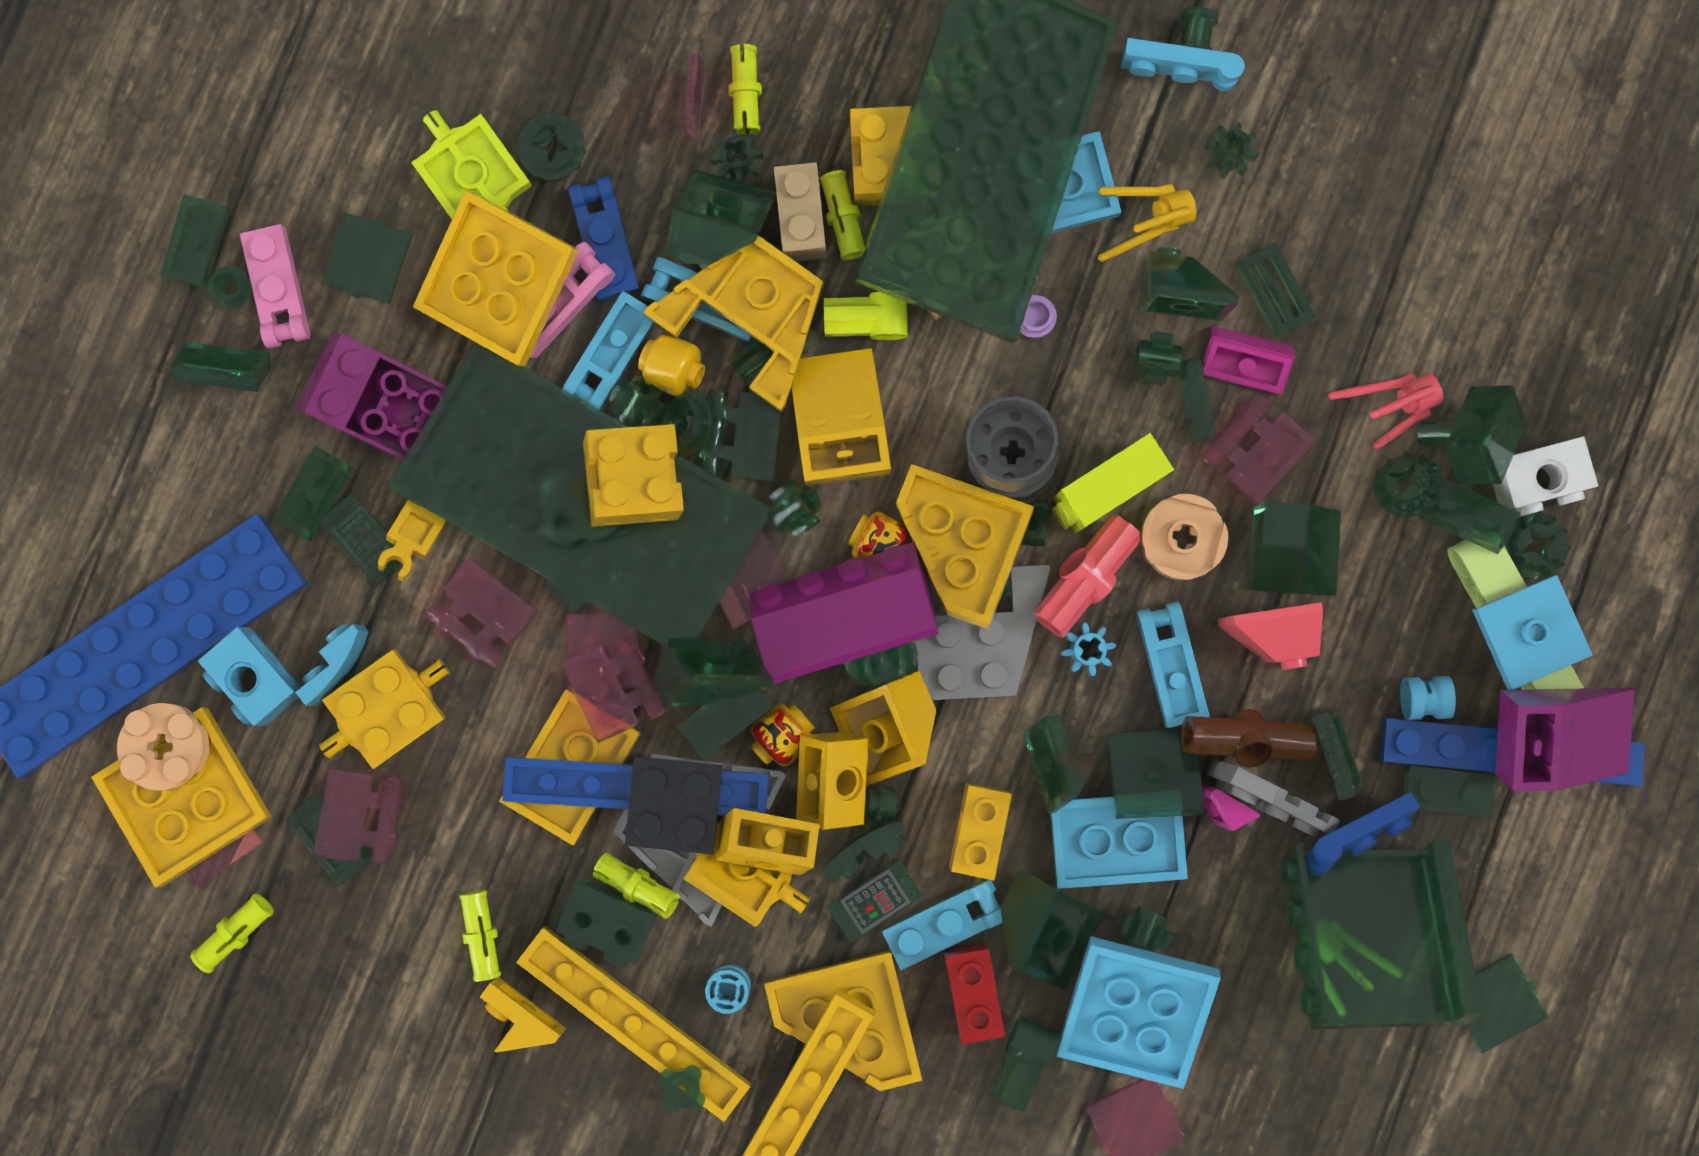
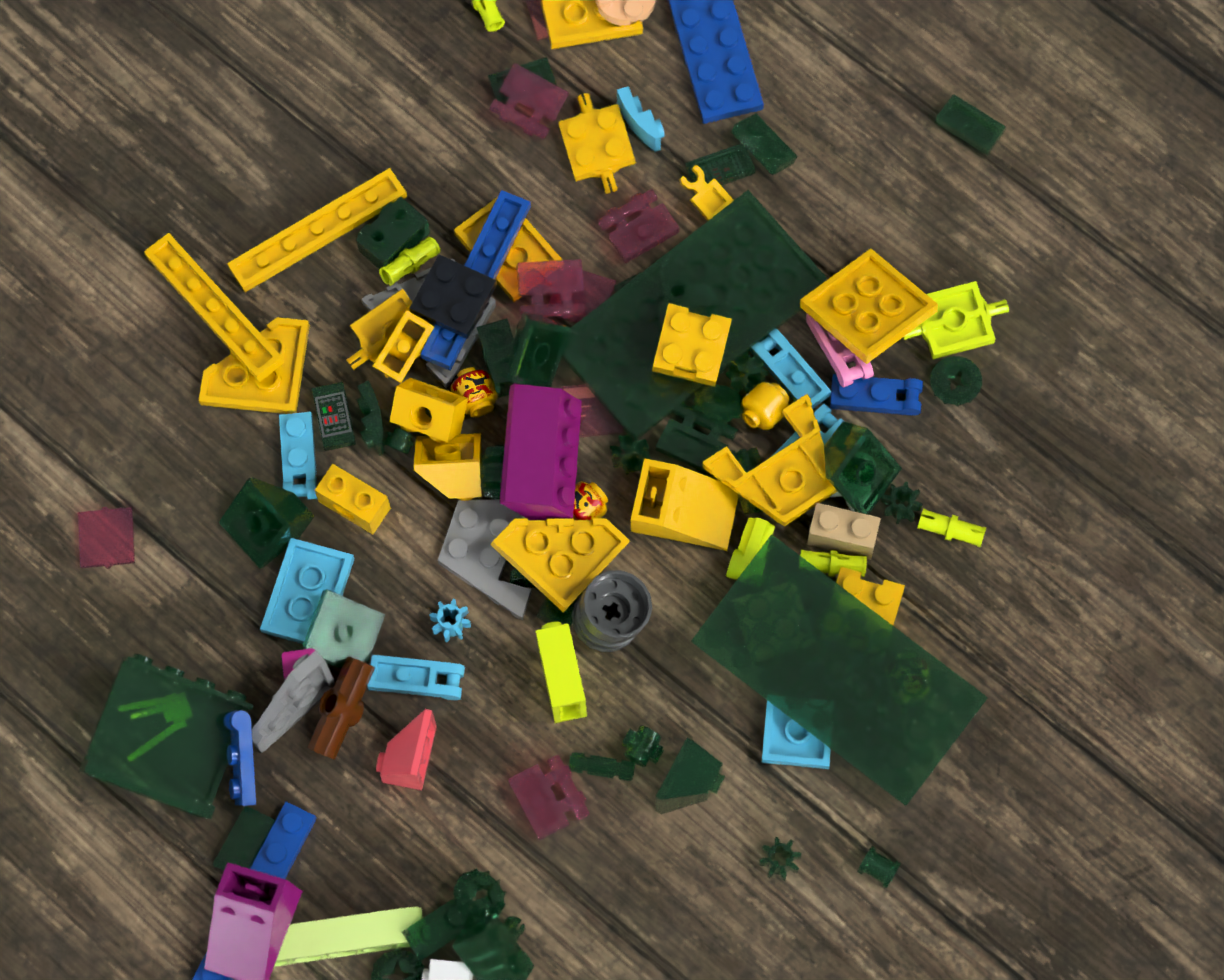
camera: 110 degrees right, 15 degrees down
clear green plate [171,342,272,392] -> none
medium azure brick [198,627,301,726] -> none
clear green plate [208,266,252,309] -> none
bright pink plate [240,224,310,349] -> none
magenta slope [295,332,458,468] -> none
clear green piece [322,213,413,304] -> none
neon yellow pin [459,889,501,982] -> none
yellow slope [480,977,566,1052] -> none
clear green plate [658,1065,705,1113] -> none
clear pink piece [683,53,706,139] -> none
medium azure wheel [705,964,751,1014] -> none
red brick [943,942,1005,1045] -> none
clear green piece [990,1015,1061,1112] -> none
lavender plate [1014,295,1057,338] -> none
clear green slope [1023,715,1099,813] -> none
coral piece [1033,515,1142,638] -> none
medium azure plate [1056,936,1221,1089] -> none
yellow plant [1098,183,1197,262] -> none
clear green gear [1117,905,1174,952] -> none
medium azure plate [1120,38,1245,91] -> none
light nougat plate [1140,494,1228,580] -> none
dark pink slope [1199,326,1295,395] -> none
clear green tile [1236,242,1316,339] -> none
clear green slope [1249,501,1341,596] -> none
clear green tile [1312,707,1364,800] -> none
coral plant [1328,373,1444,450] -> none
medium azure wheel [1400,676,1456,720] -> none
clear green piece [1445,953,1548,1054] -> none
medium azure plate [1472,575,1593,690] -> none

